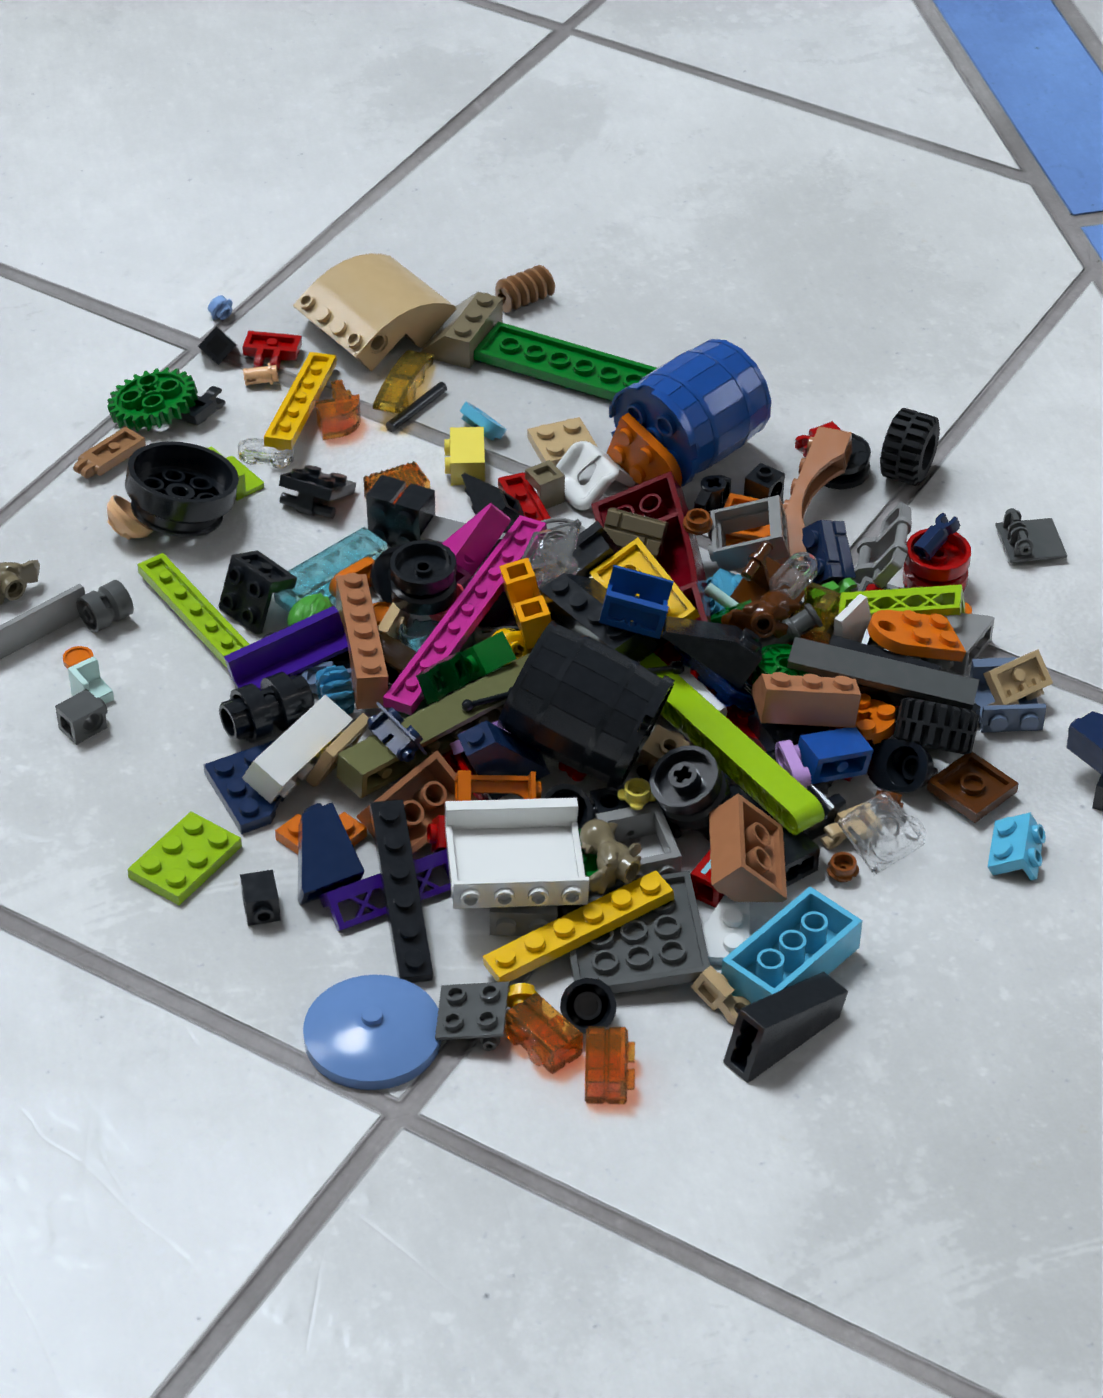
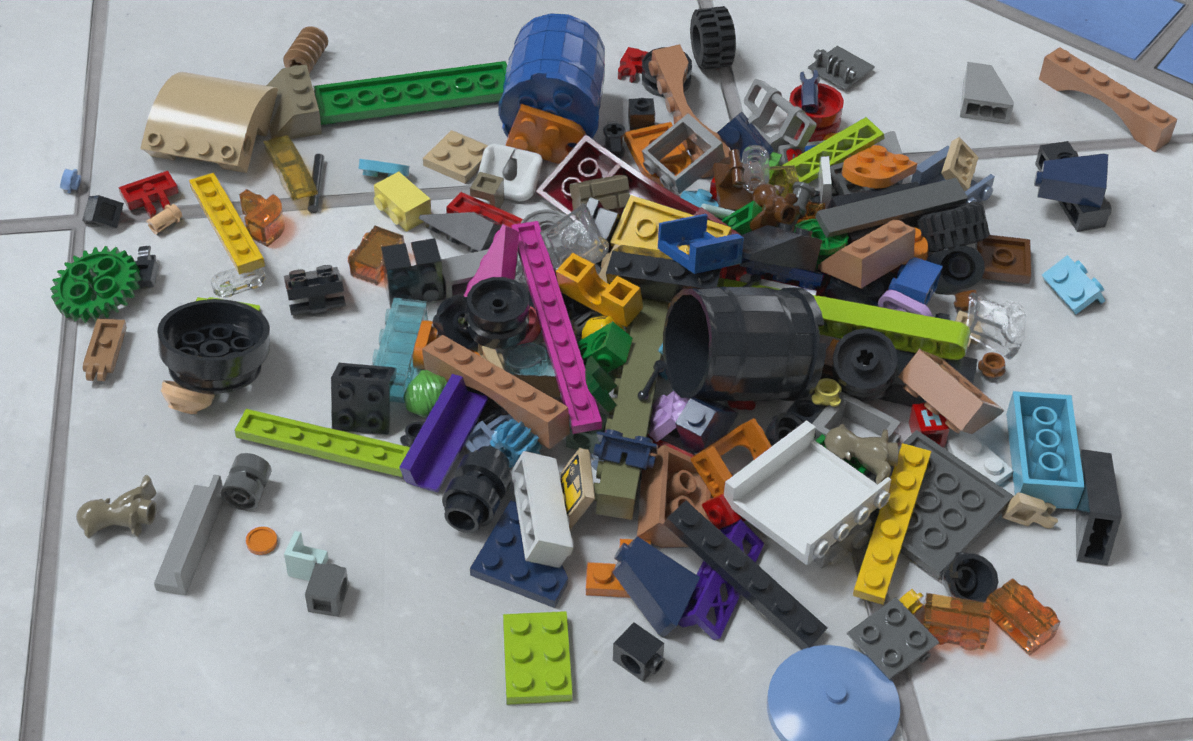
camera: 40 degrees left, 5 degrees up
dark orange plate [683,508,713,535] -> none

